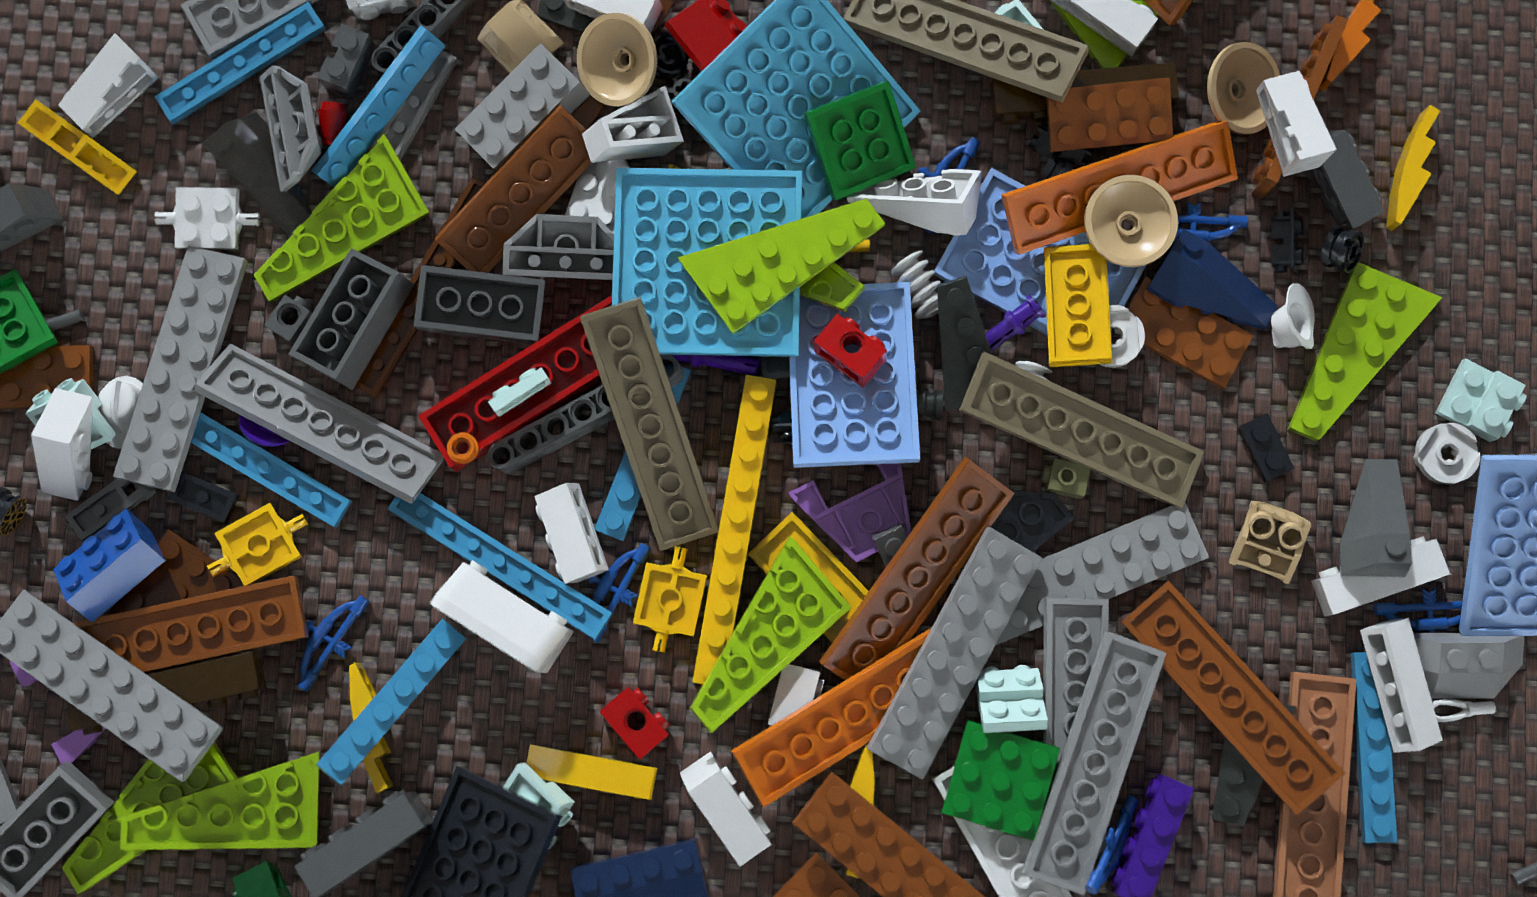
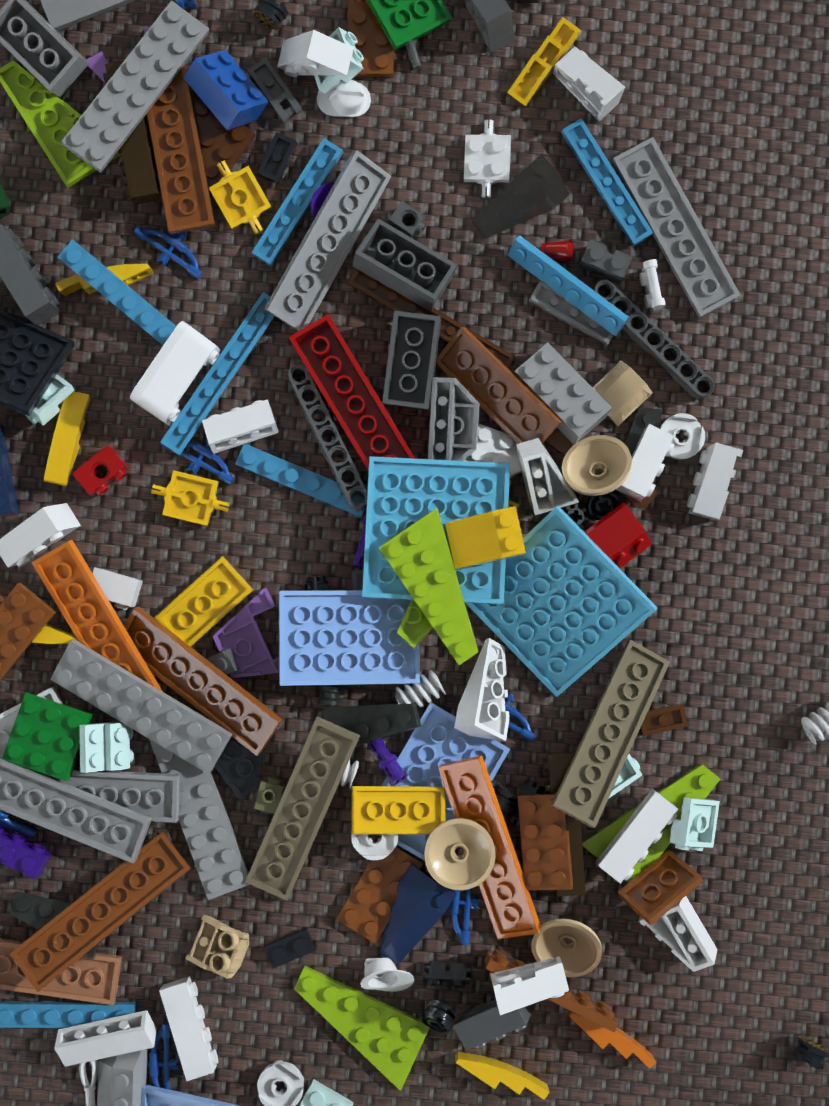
camera: 90 degrees right, 5 degrees up
light grey plate [113,246,248,493] -> none
lime wing [120,751,320,850] -> none
lime wing [254,134,430,303] -> none
light grey wedge [260,66,322,192] -> none
orange plate [447,432,479,464] -> none
light aqua plate [488,368,551,417] -> none
dark tan plate [580,296,719,551] -> none
lime wing [689,536,852,733] -> none
yellow brick [692,375,777,684] -> none
green plate [803,81,917,200] -> none
red brick [814,313,887,388] -> none
dark grey wedge [1339,459,1412,577] -> none
none -> yellow slope [445,506,526,569]

